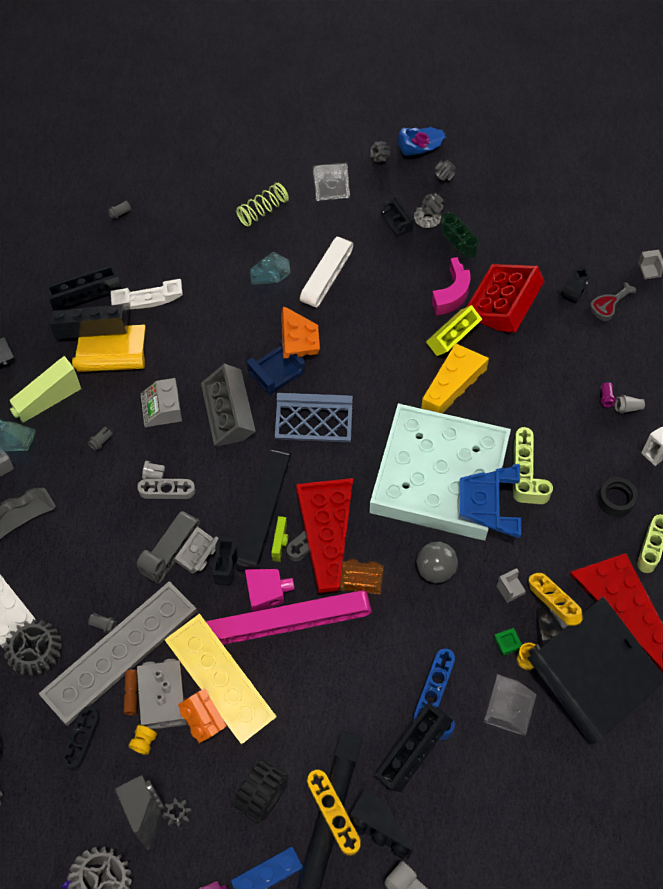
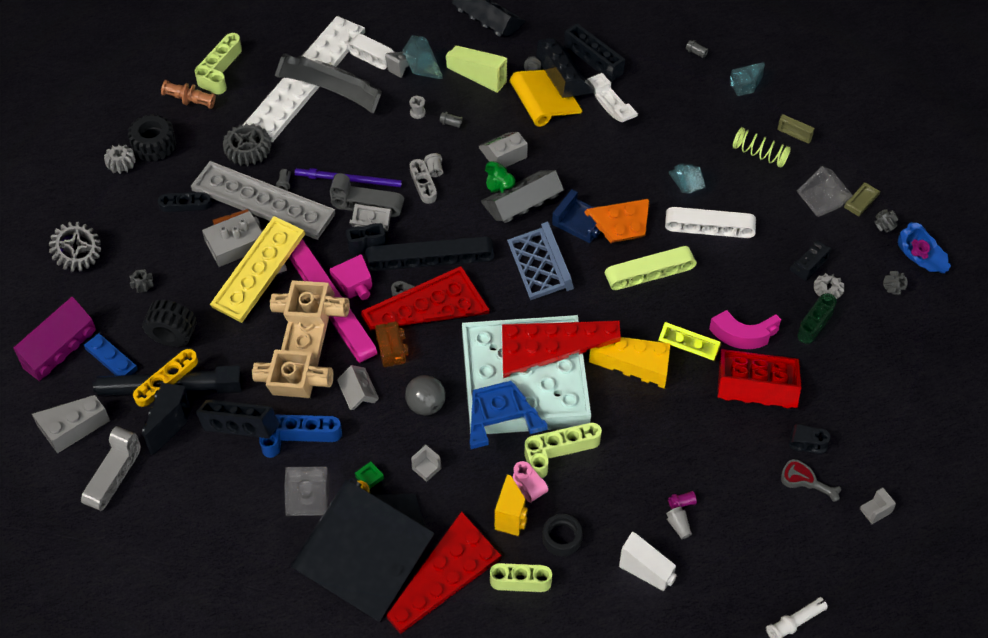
camera: 70 degrees right, 5 degrees down
dark grey slope [115,775,164,851] -> none
yellow wheel [128,725,157,755] -> none
orange brick [177,688,226,743] -> none
lime plate [272,516,288,562] -> none
dark grey gear [422,193,444,215] -> none
yellow beam [529,573,583,625] -> none
none -> tan piece [252,281,350,398]
none -> dark purple bar [295,168,402,187]
none -> light grey panel [337,365,379,410]
none -> light grey bush [409,96,426,119]
none -> green hair [485,161,515,193]
none -> yellow slope [495,475,528,536]
none -> red wing [502,321,621,378]
none -> bright pink piece [512,461,548,502]
none -> dark grey plate [524,56,541,71]
none -> yellowish green beam [604,246,697,290]
none -> clear light blue slope [730,62,765,96]
none -> olive tile [777,114,815,144]
none -> olive tile [844,182,880,217]

